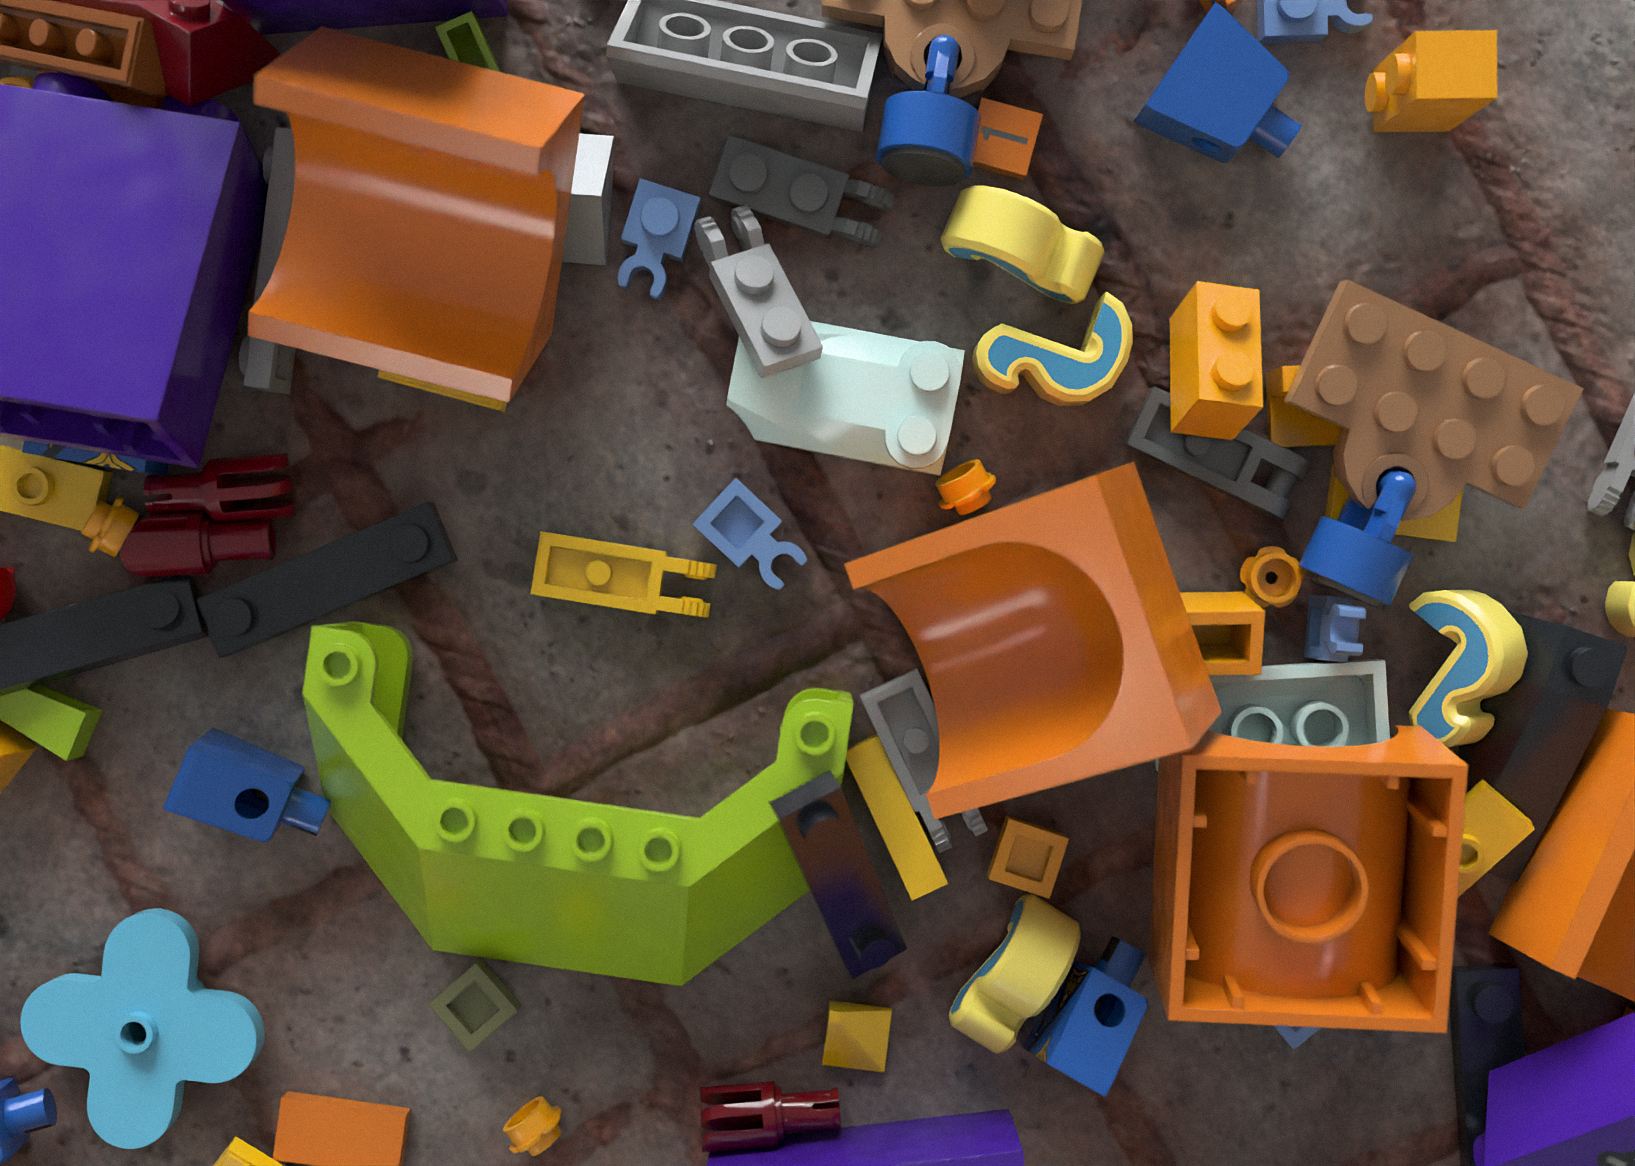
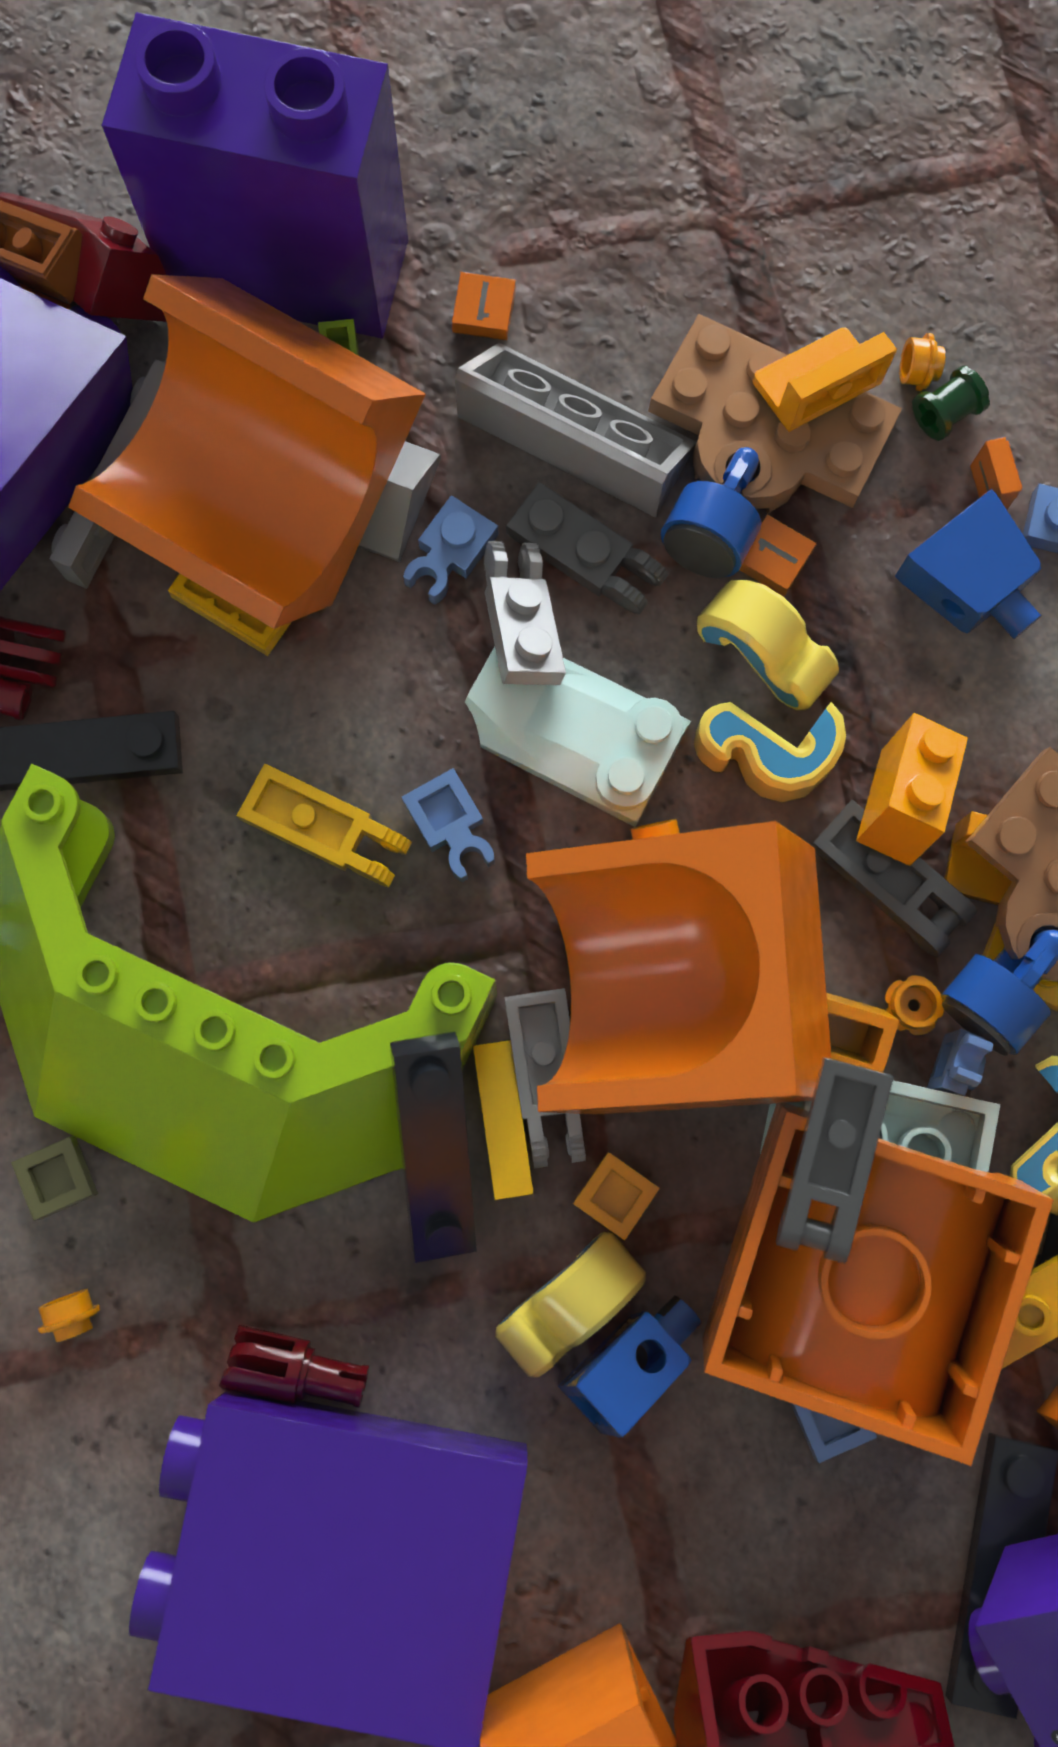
camera: 15 degrees right, 10 degrees down
yellow slope [822,1000,892,1073] -> none
none -> dark grey plate [776,1057,894,1264]

